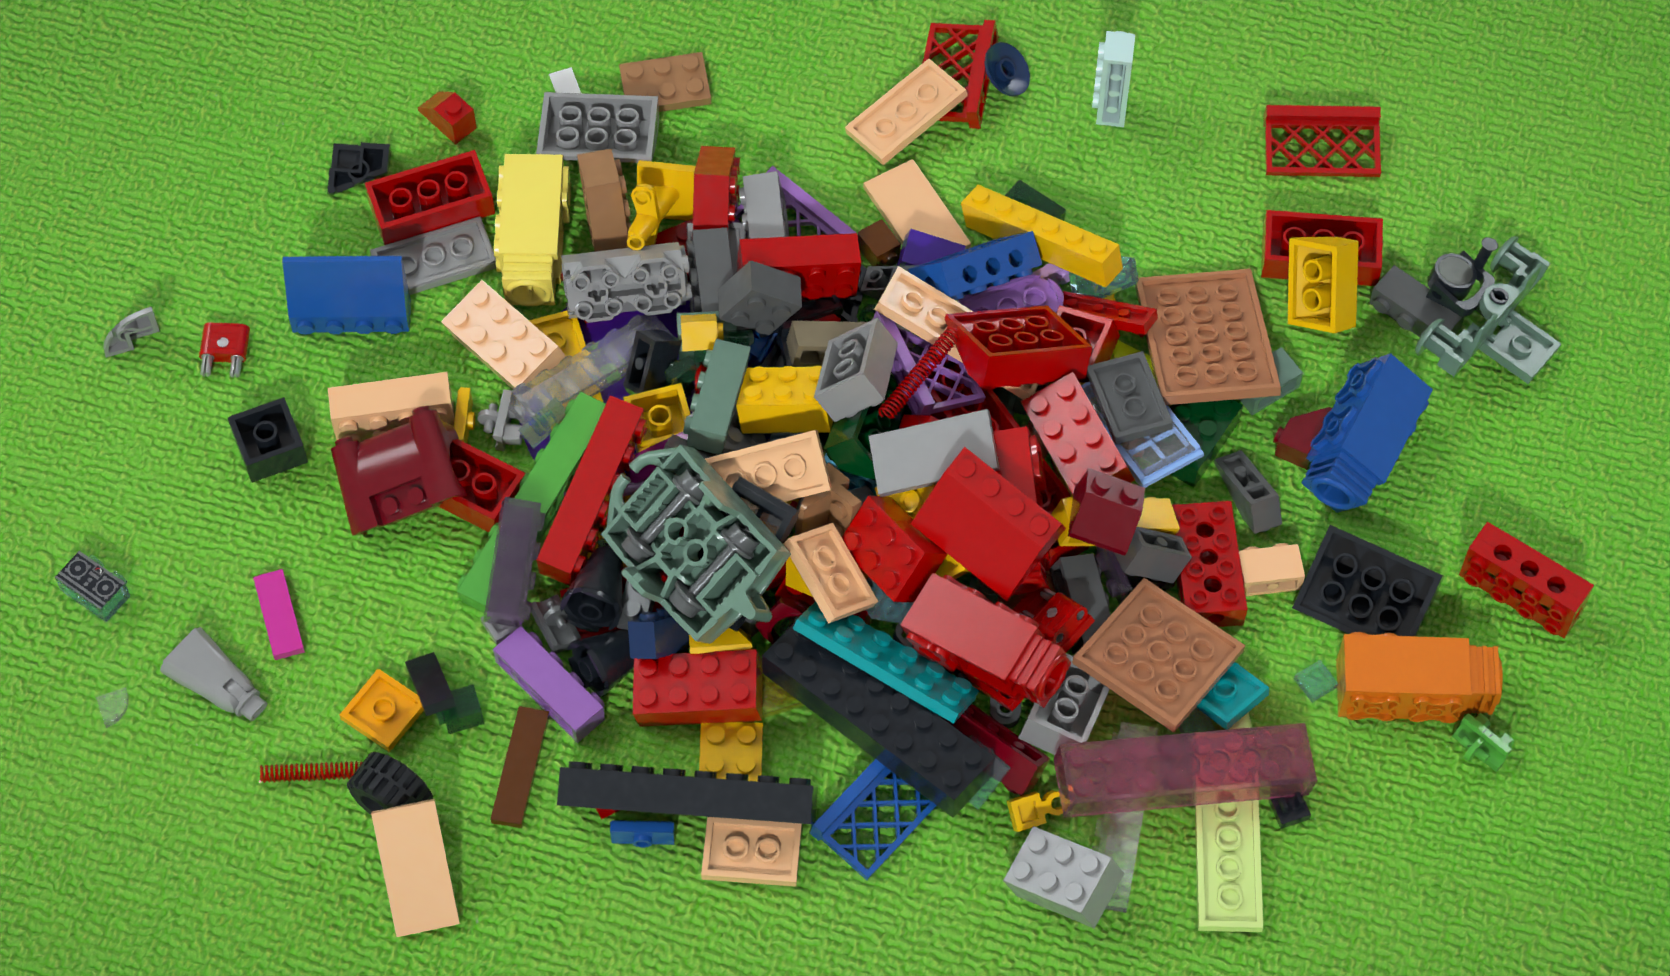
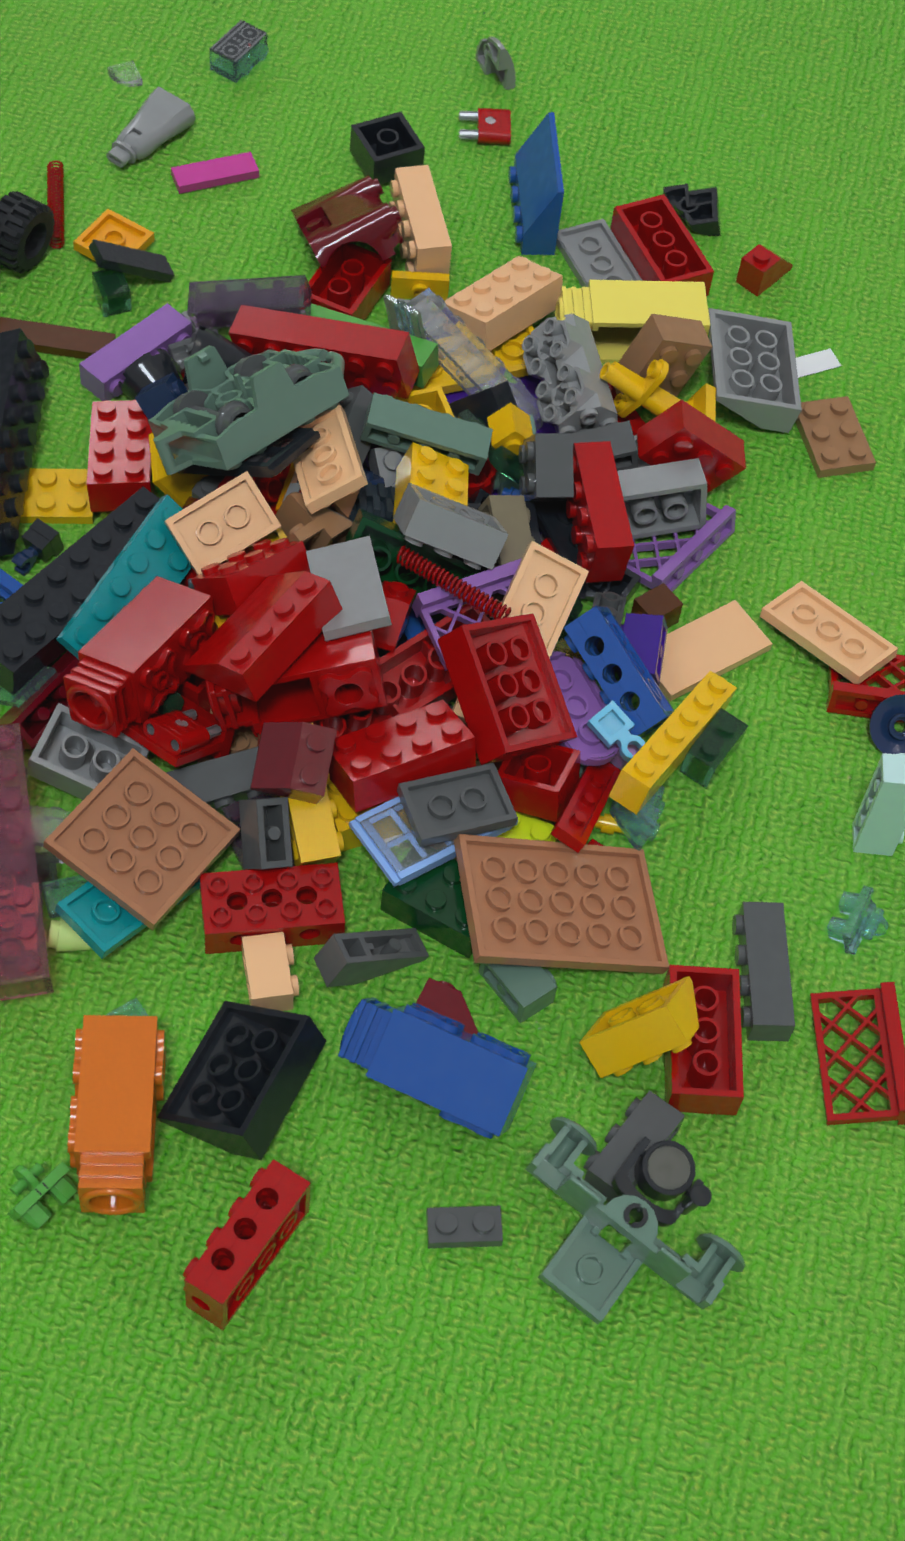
camera: 80 degrees right, 5 degrees down
none -> black piece [11,518,64,576]
none -> dark grey plate [426,1206,503,1248]
none -> medium azure plate [587,701,645,762]
none -> dark grey brick [732,902,795,1041]
none -> clear light blue hips [827,886,889,955]

